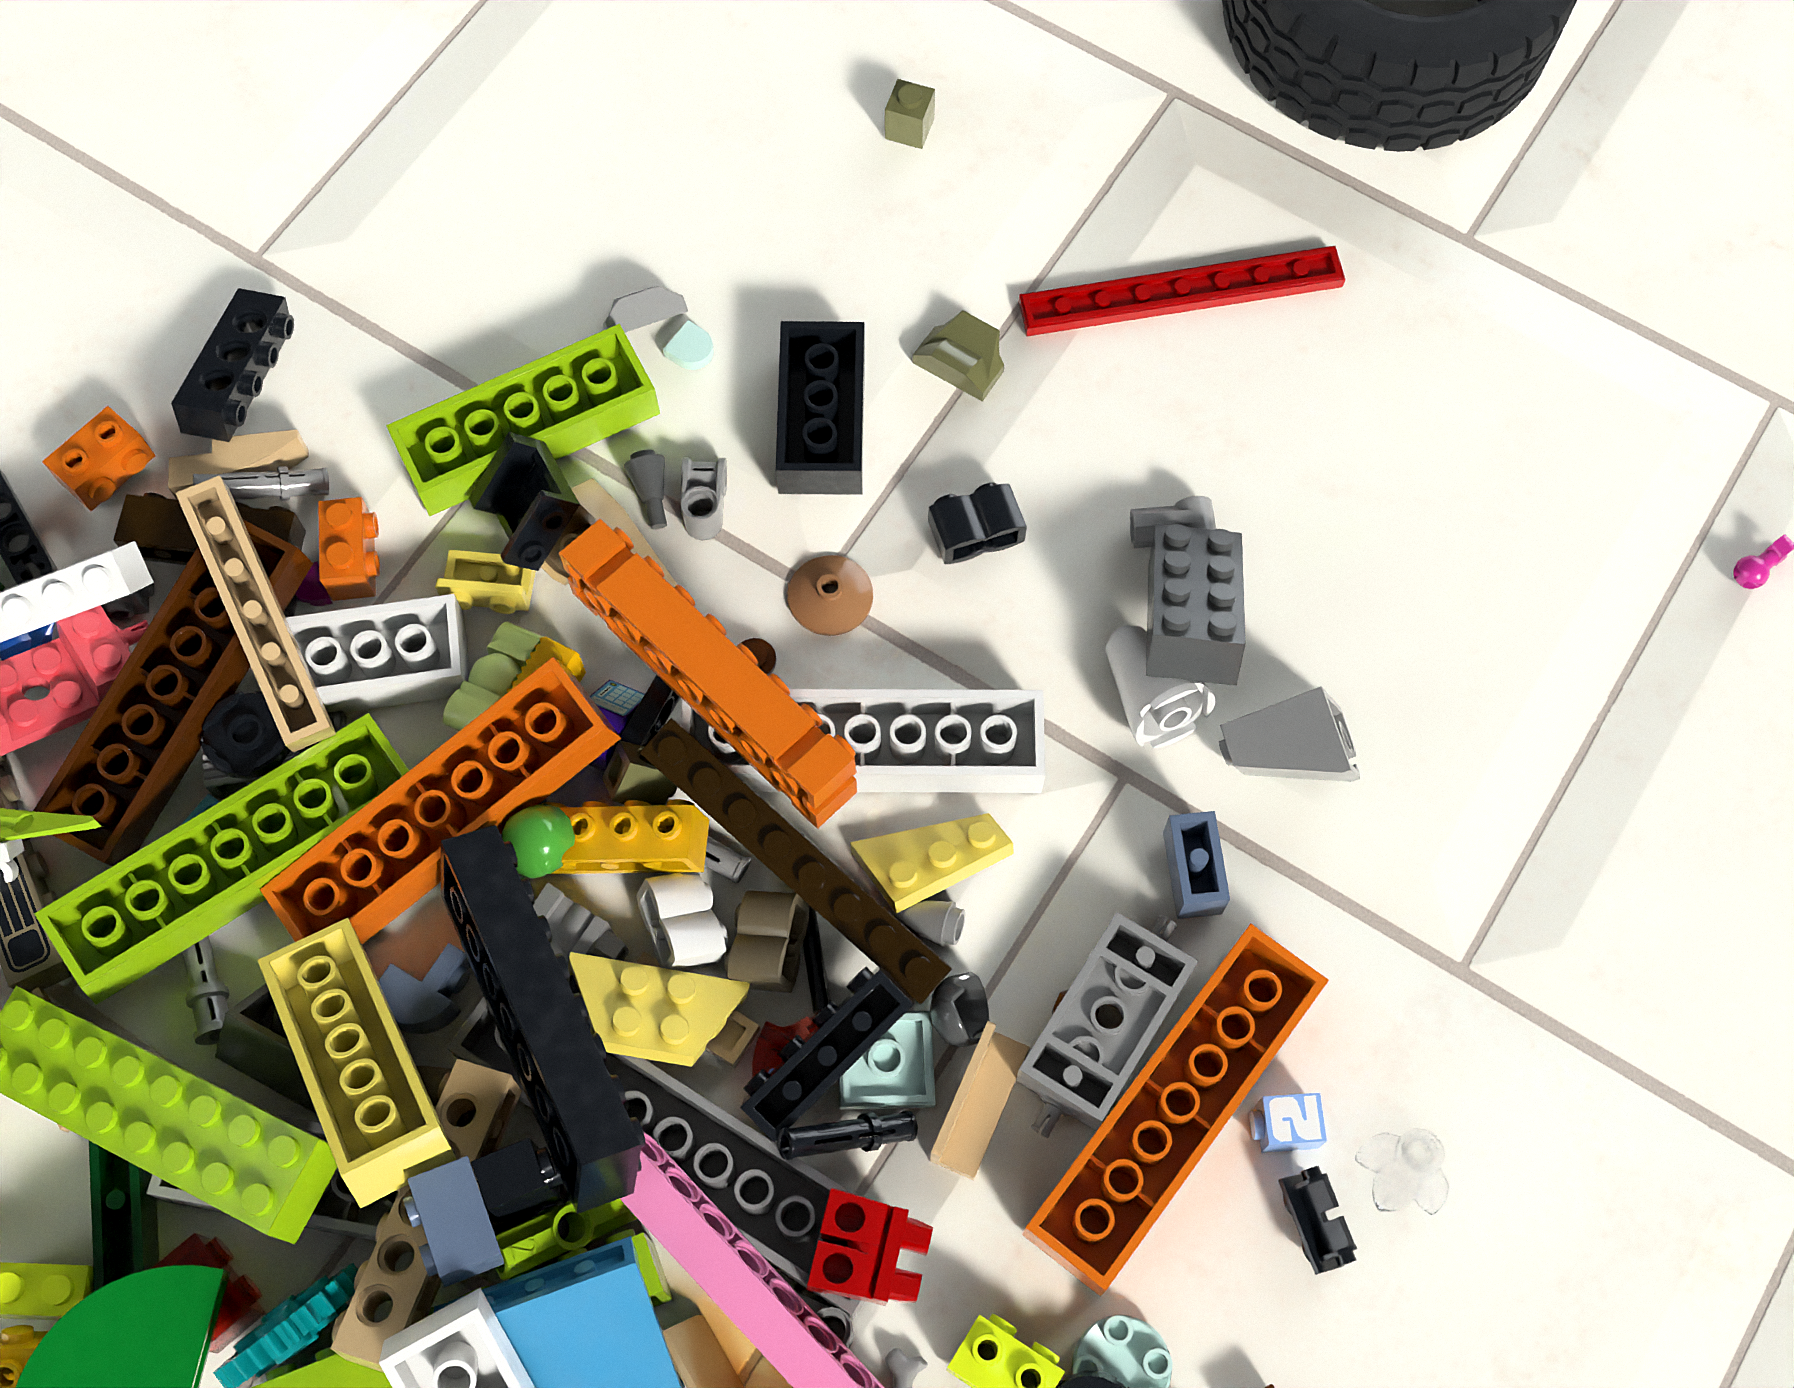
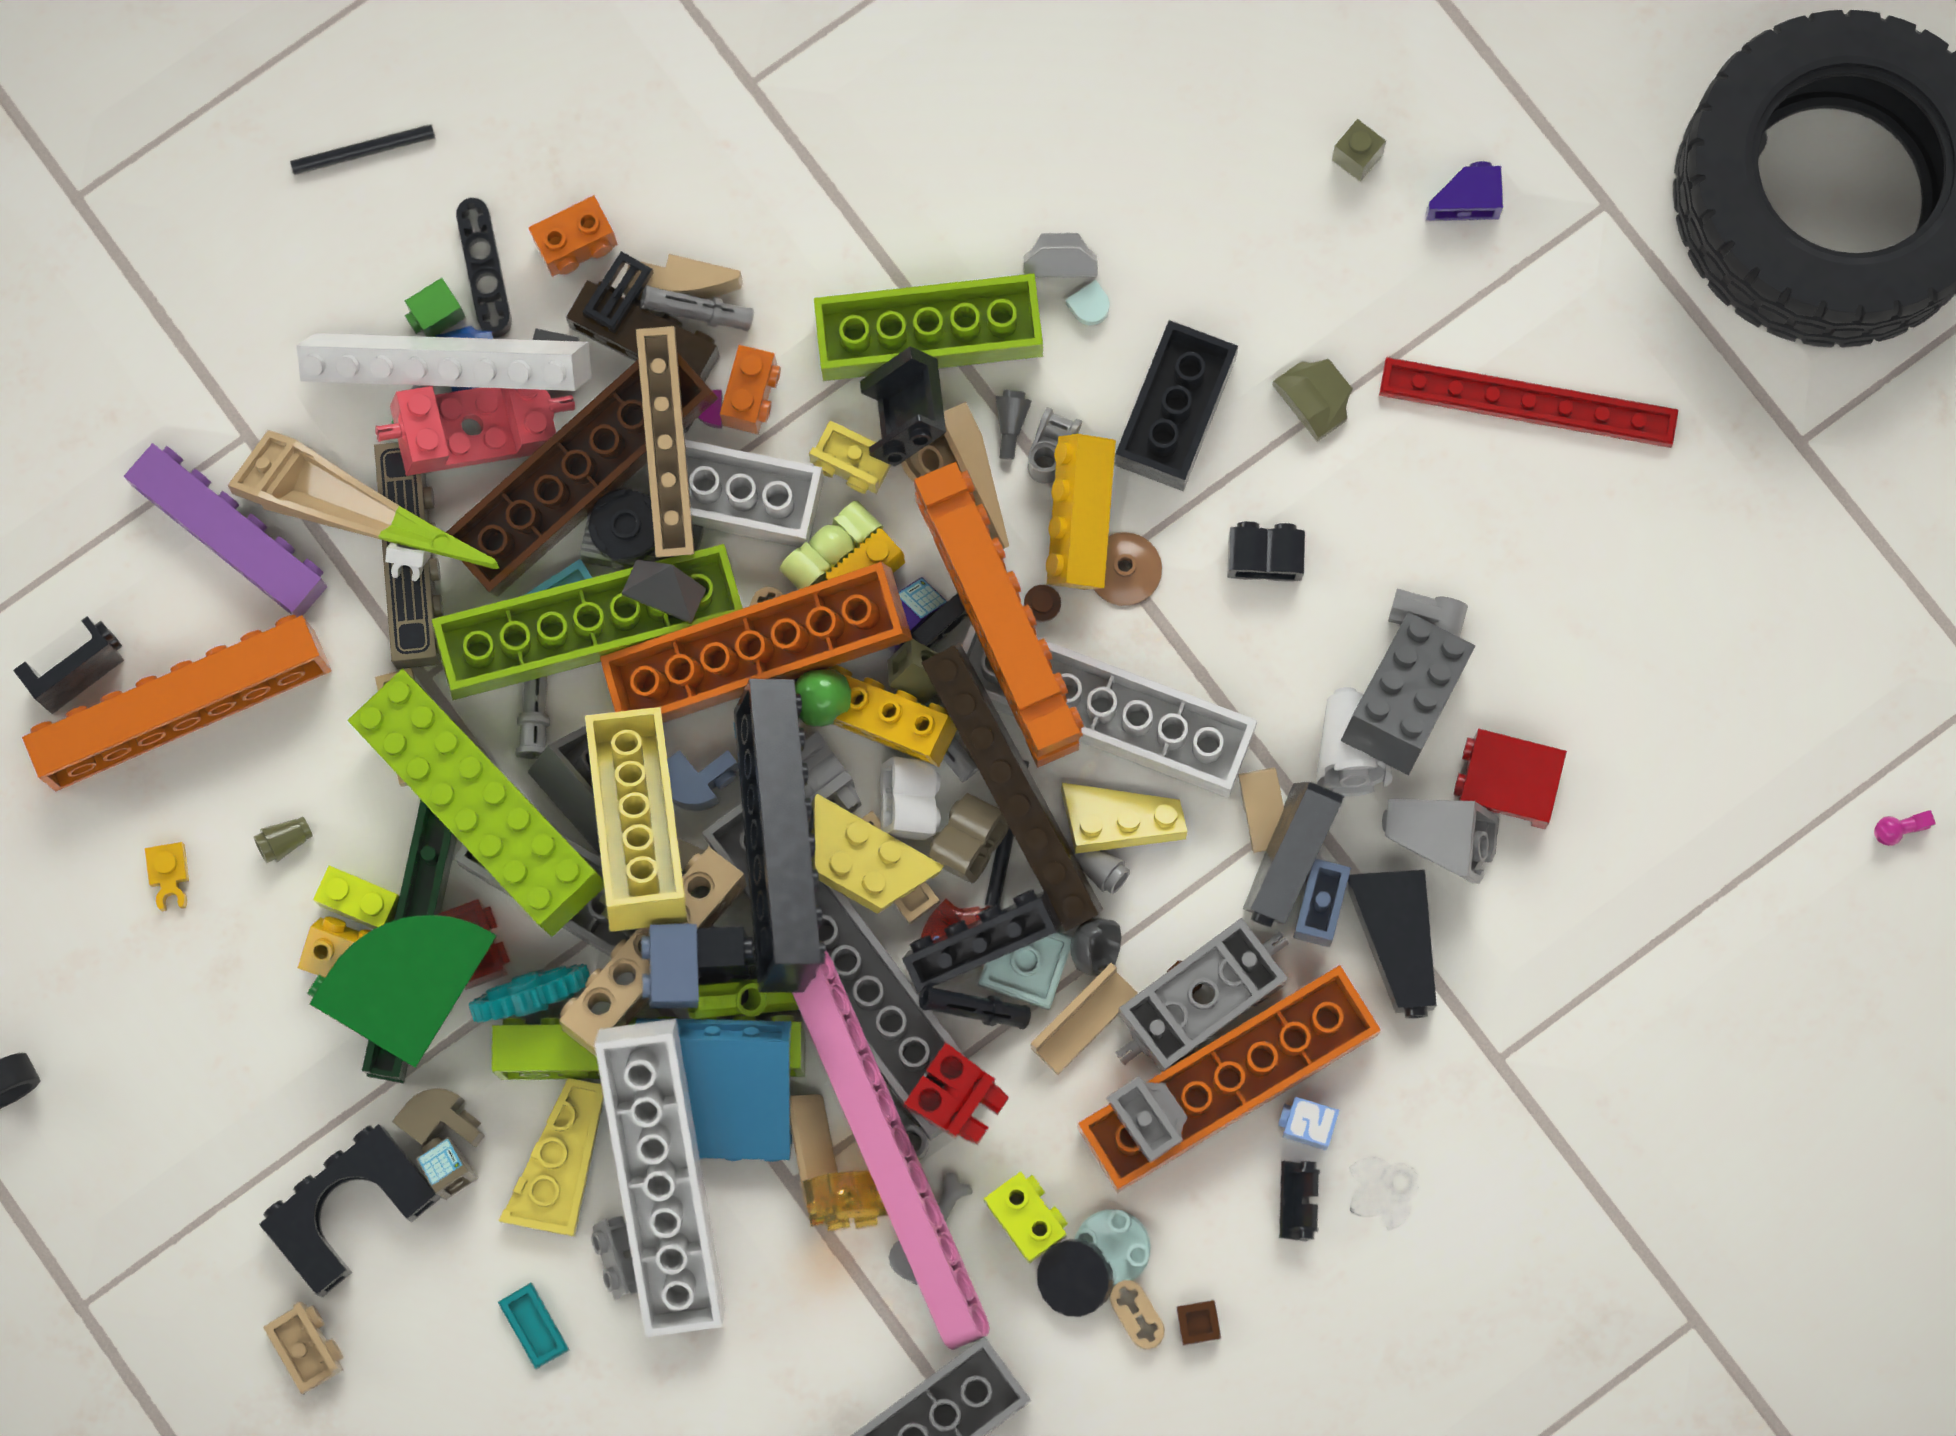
camera: 25 degrees right, 10 degrees up
black brick [171,288,294,442] -> none
none -> black tile [582,251,654,334]
none -> dark grey slope [622,560,706,624]
none -> yellow brick [1046,434,1116,590]
none -> light grey slope [1107,1076,1188,1163]
none -> tan slope [1238,767,1284,853]
none -> slope [1243,782,1344,928]
none -> black slope [1347,870,1437,1018]
none -> dark purple slope [1426,161,1503,221]
none -> red panel [1453,728,1567,829]

